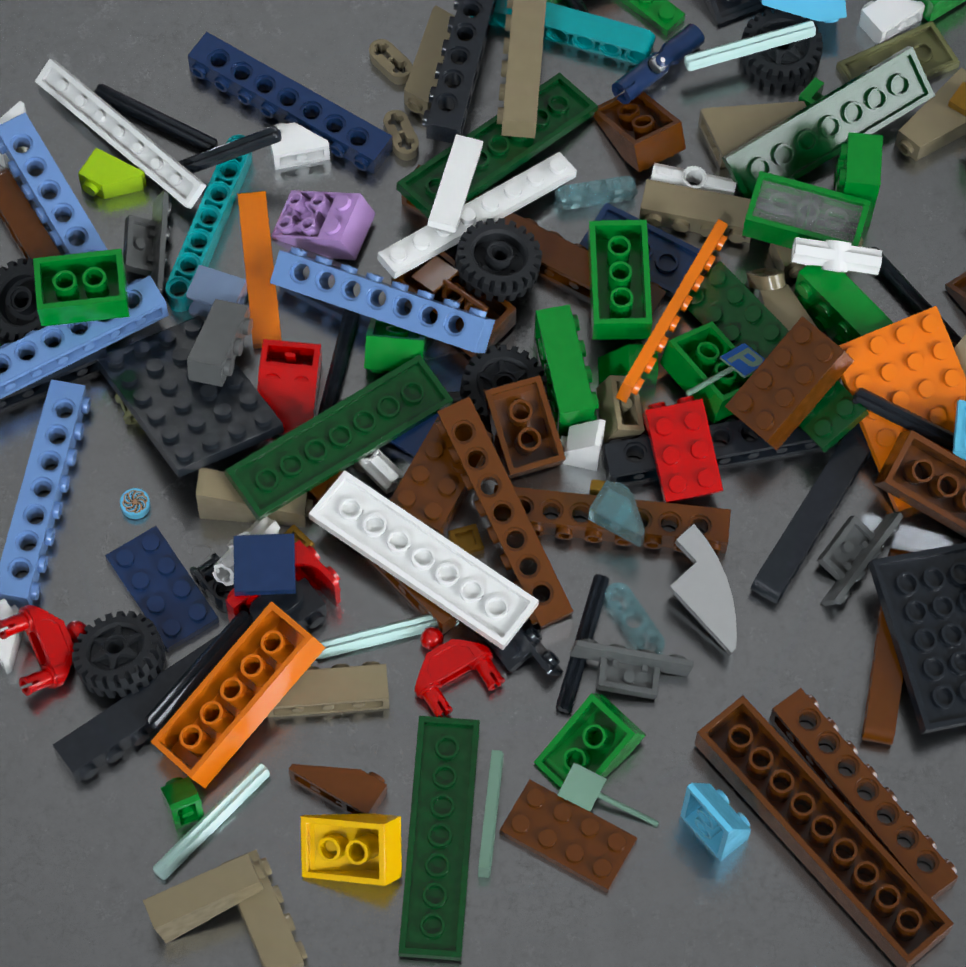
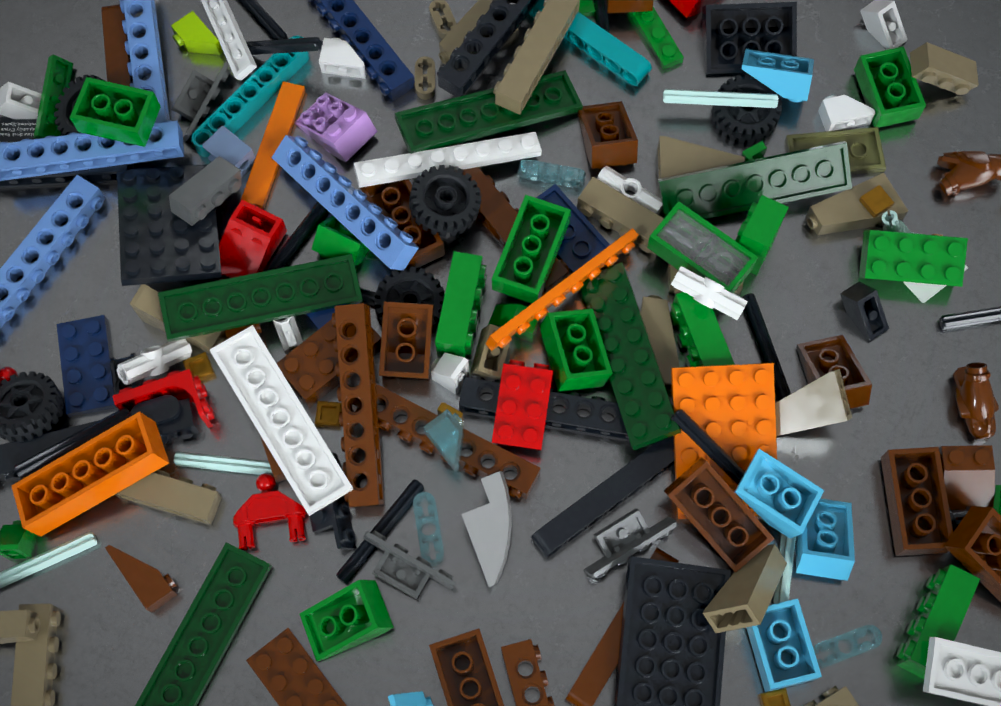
camera: 25 degrees right, 5 degrees up
tile [120,488,150,519] -> none
dark blue tile [233,533,296,596] -> none
yellow slope [300,814,402,886] -> none
reddish brown piece [411,256,488,312] -> none
white tile [428,134,484,233] -> none
sand green tile [478,750,504,878] -> none
sand green piece [557,762,659,826] -> none
dark blue piece [612,23,705,104] -> none
piece [686,343,765,396] -> none
reddish brown brick [725,316,854,451] -> none
dark tan beam [746,268,786,291] -> none

